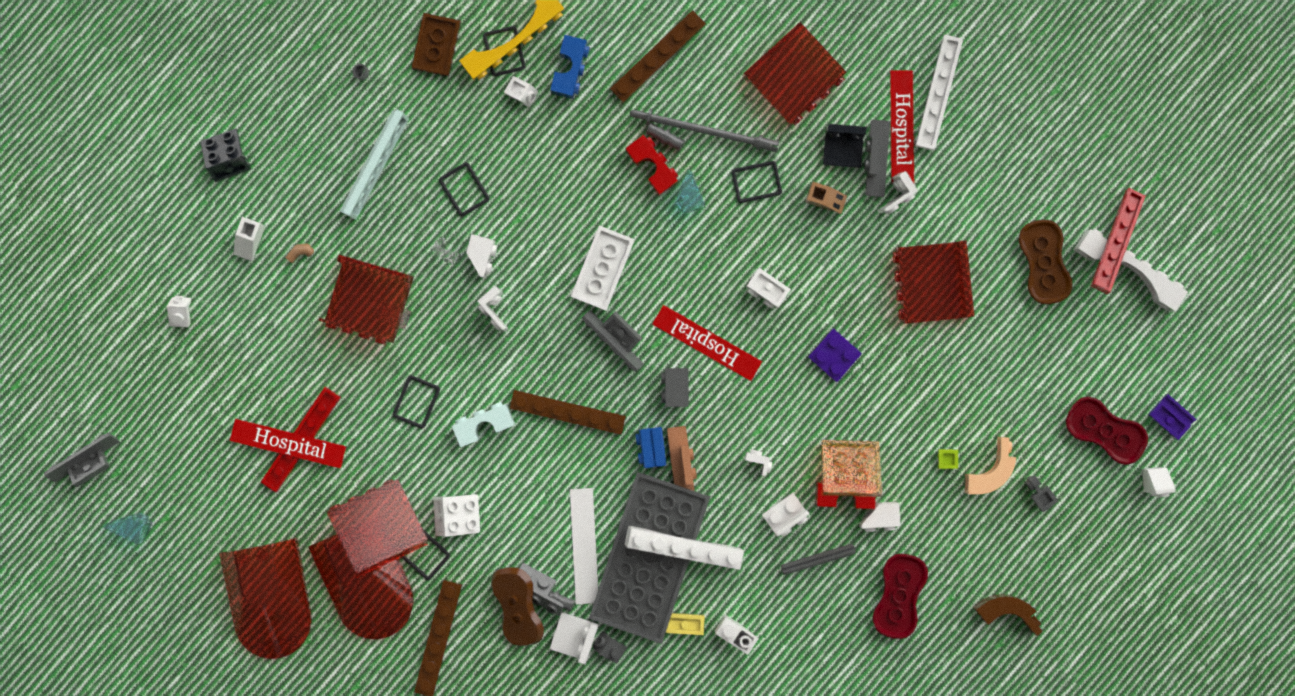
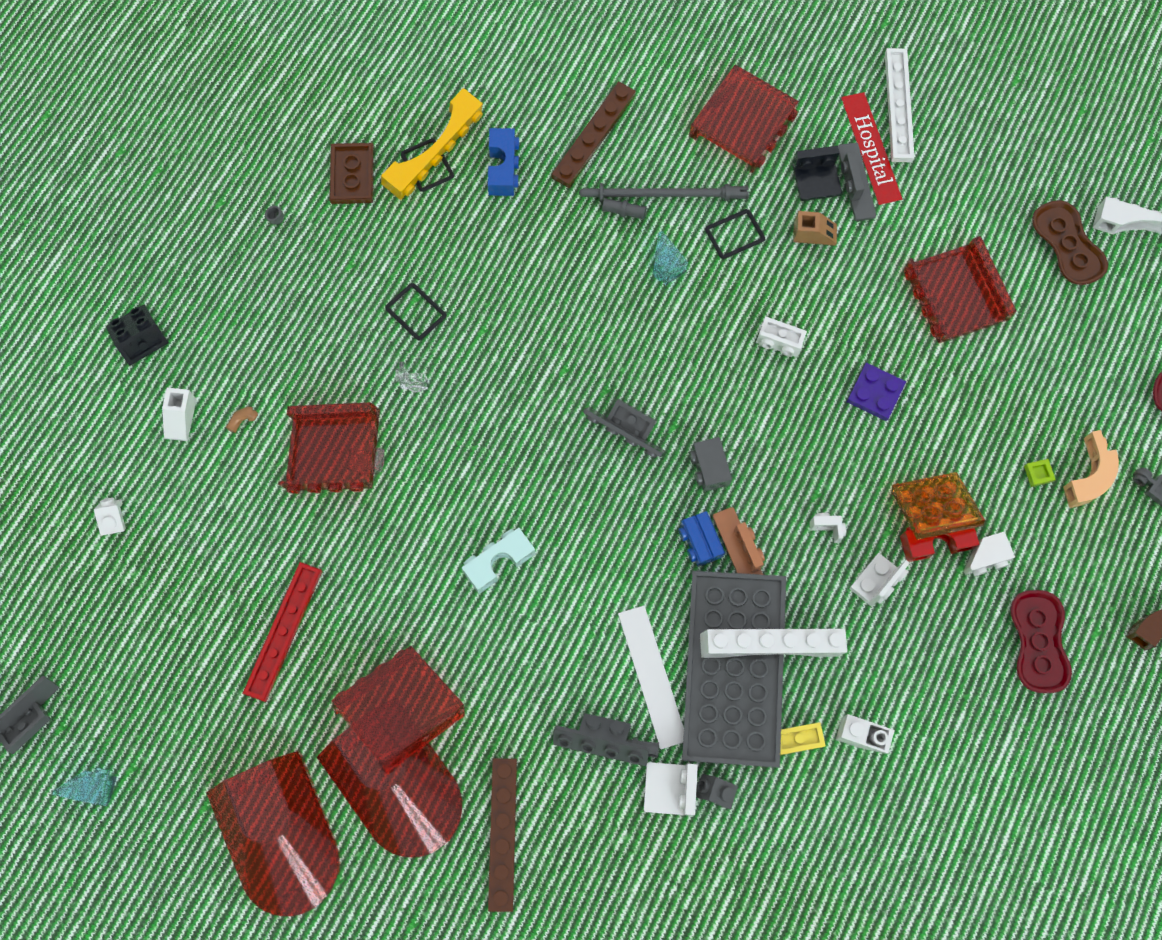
camera: 20 degrees left, 15 degrees down
red sticker [230,419,346,469] -> none
light aqua arch [340,109,409,220] -> none
black piece [393,375,440,429] -> none
black piece [396,526,450,580] -> none
white bracket [433,494,480,536] -> none
white slope [466,234,497,279] -> none
white bracket [478,286,508,331] -> none
reddish brown plate [491,567,544,646] -> none
white bracket [504,76,538,107] -> none
reddish brown plate [510,390,626,435] -> none
white plate [571,226,635,311] -> none
red arch [625,135,679,196] -> none
red sticker [652,305,763,381] -> none
dark grey axle [781,544,856,575] -> none
white bracket [877,171,918,214] -> none
tile [1090,188,1146,295] -> none

